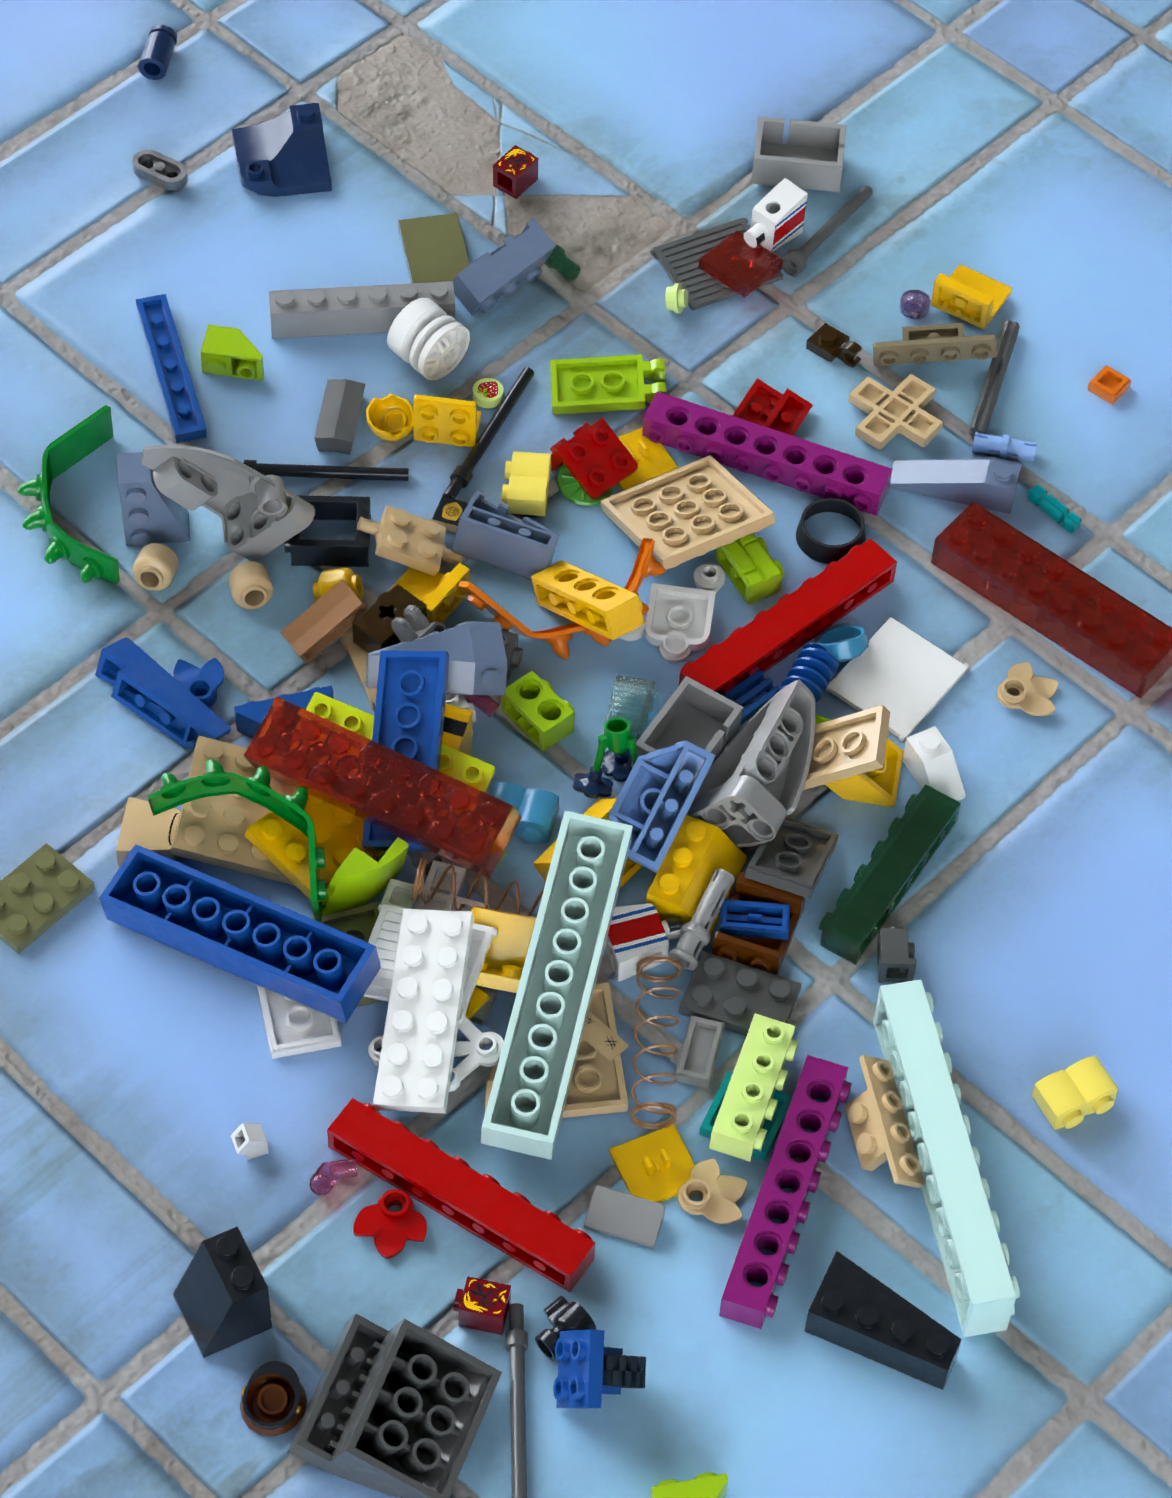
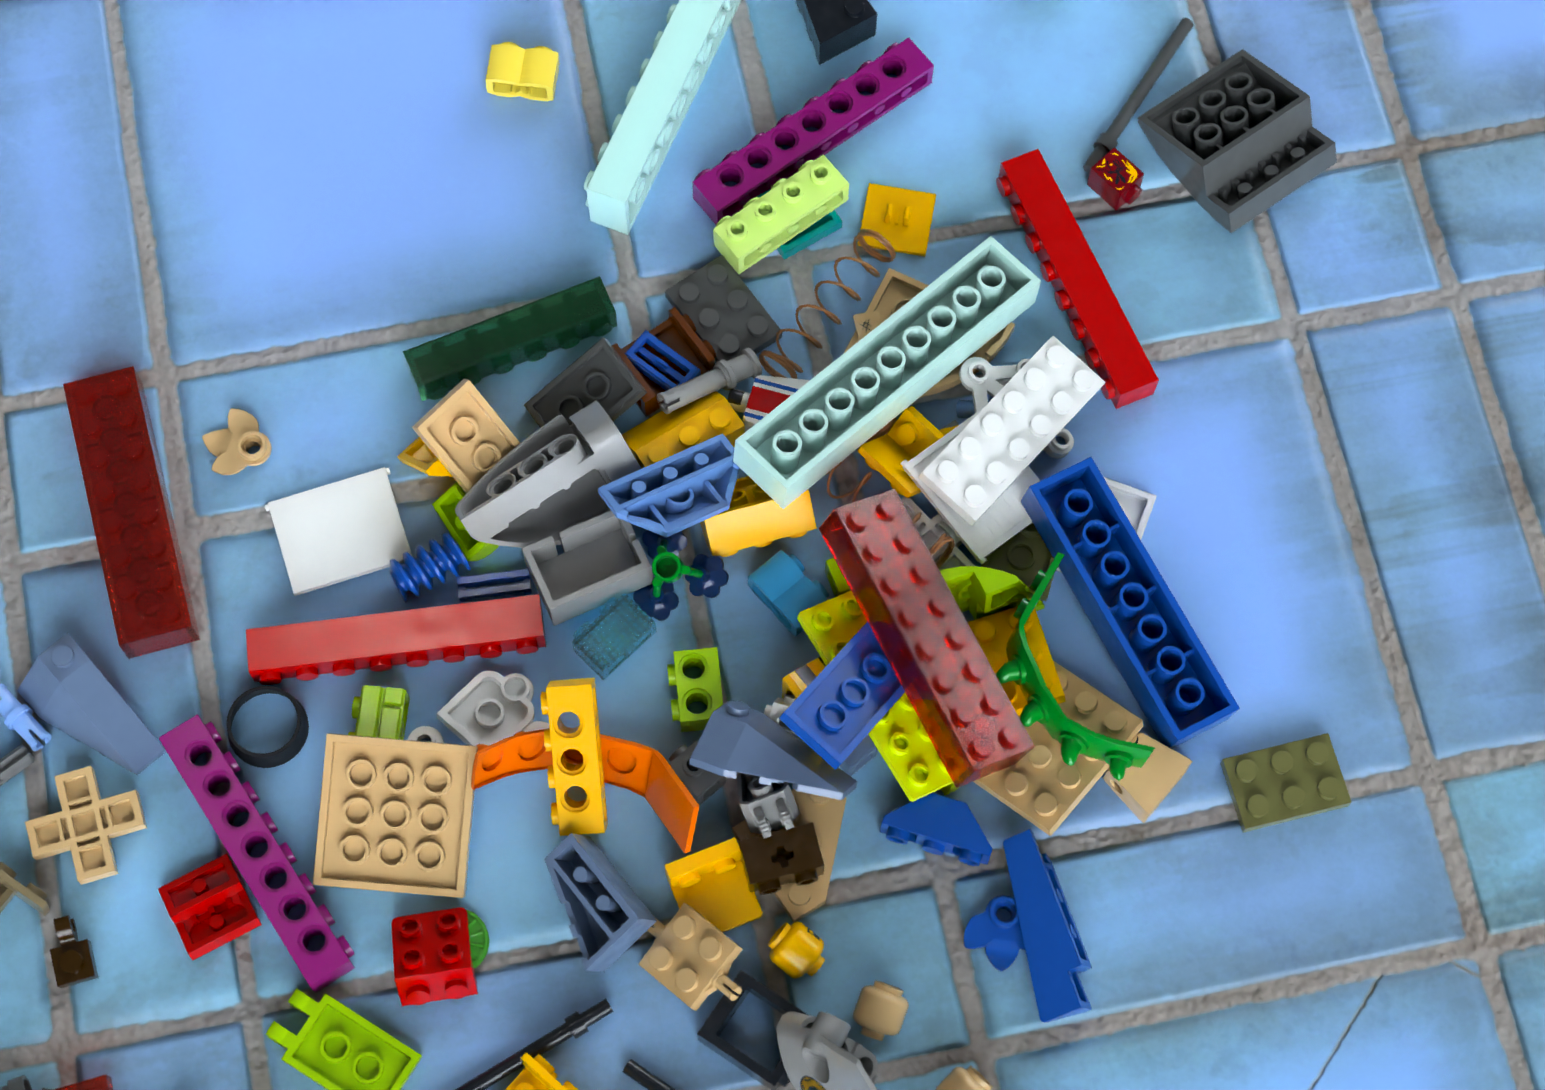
camera: 145 degrees left, 15 degrees up
black slope [173,1226,272,1358] -> none
white piece [231,1123,269,1160] -> none
reddish brown piece [240,1361,307,1437] -> none
medium nougat piece [280,579,368,664] -> none
clear pink arm [309,1159,358,1196] -> none
red plate [353,1189,427,1259] -> none
tile [432,496,468,533] -> none
light yellow brick [501,451,551,516] -> none
black piece [535,1296,596,1361] -> none
blue plate [553,1329,646,1409] -> none
light grey slope [584,1185,665,1249] -> none
yellow piece [618,427,679,491] -> none
light grey tile [675,1015,725,1089] -> none
tan plate [678,1158,747,1224] -> none
dark azure hat [814,623,868,662] -> none
tan bracket [845,1055,925,1188] -> none
dark grey brick [877,926,916,983] -> none
white slope [902,726,966,810] -> none
teal axle [1027,485,1082,533] -> none

